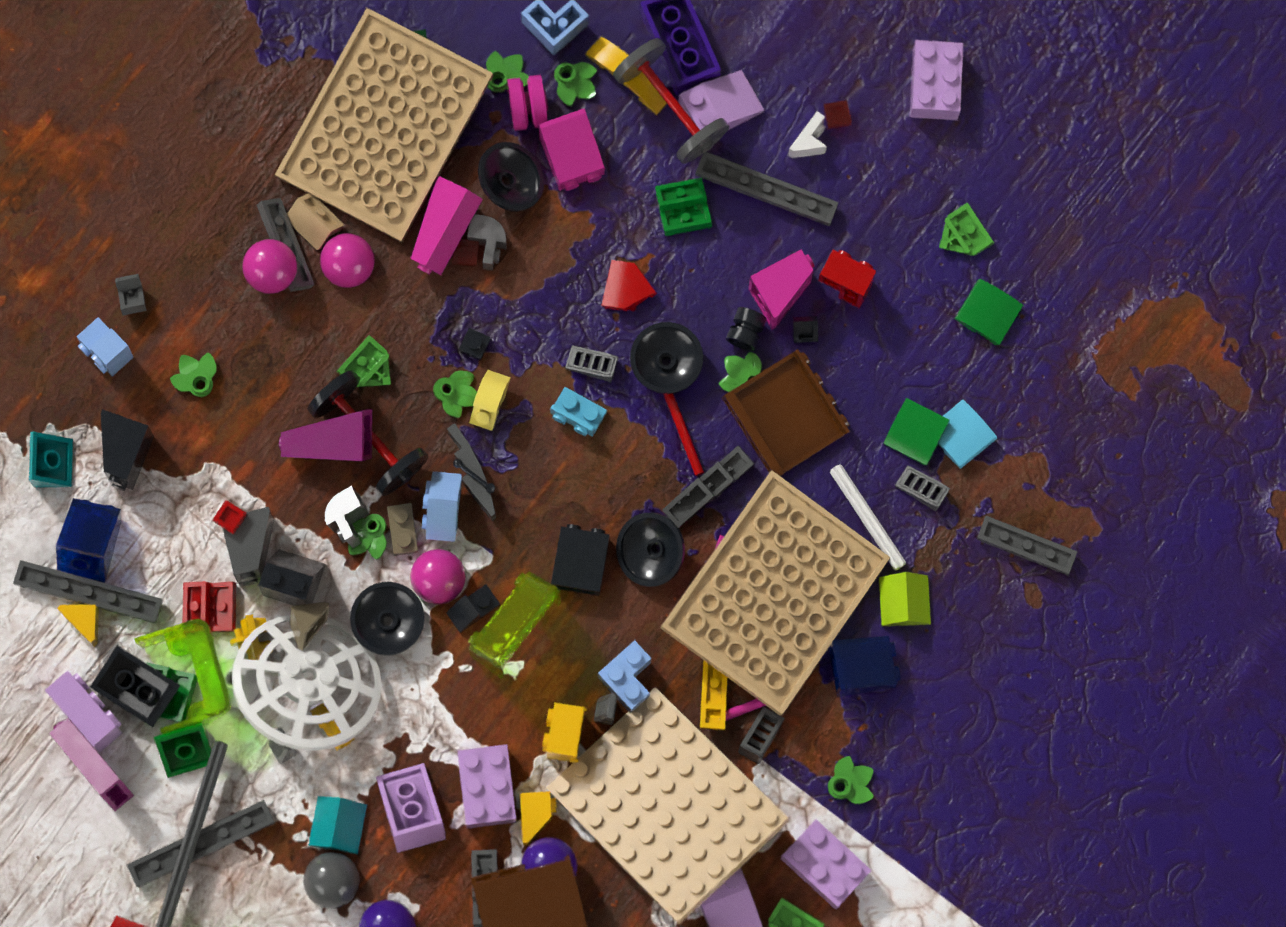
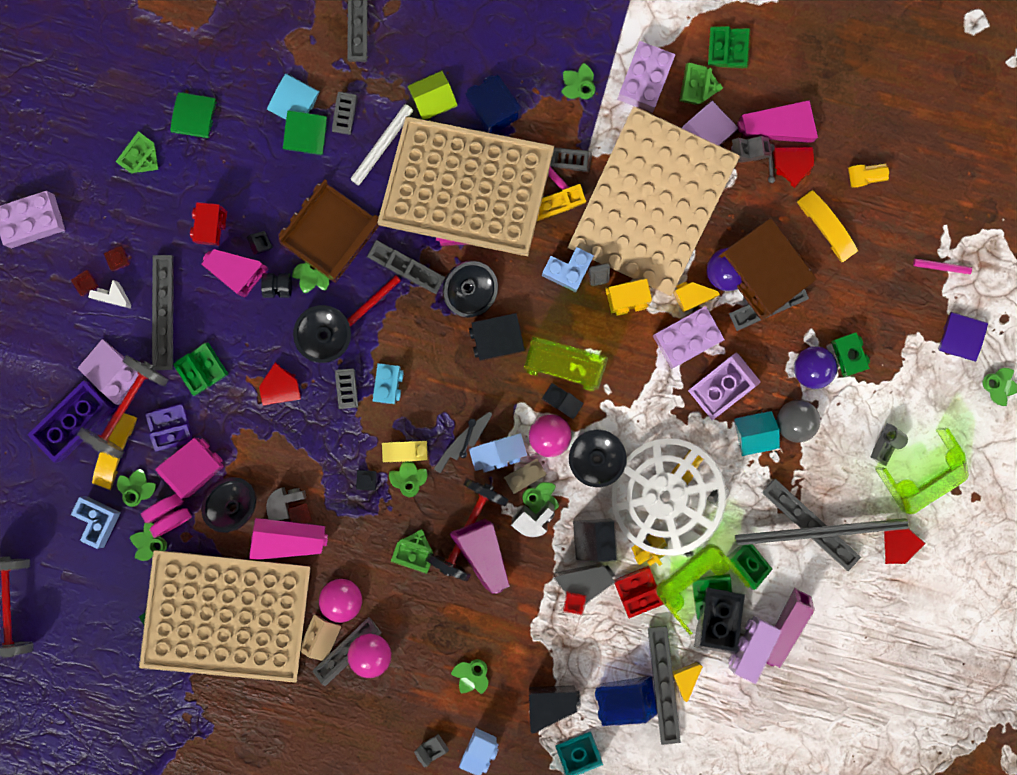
camera: 105 degrees left, 10 degrees up
dark tan slope [289,602,330,651] -> none
none -> clear red plate [104,246,130,272]
none -> dark purple slope [145,403,192,452]

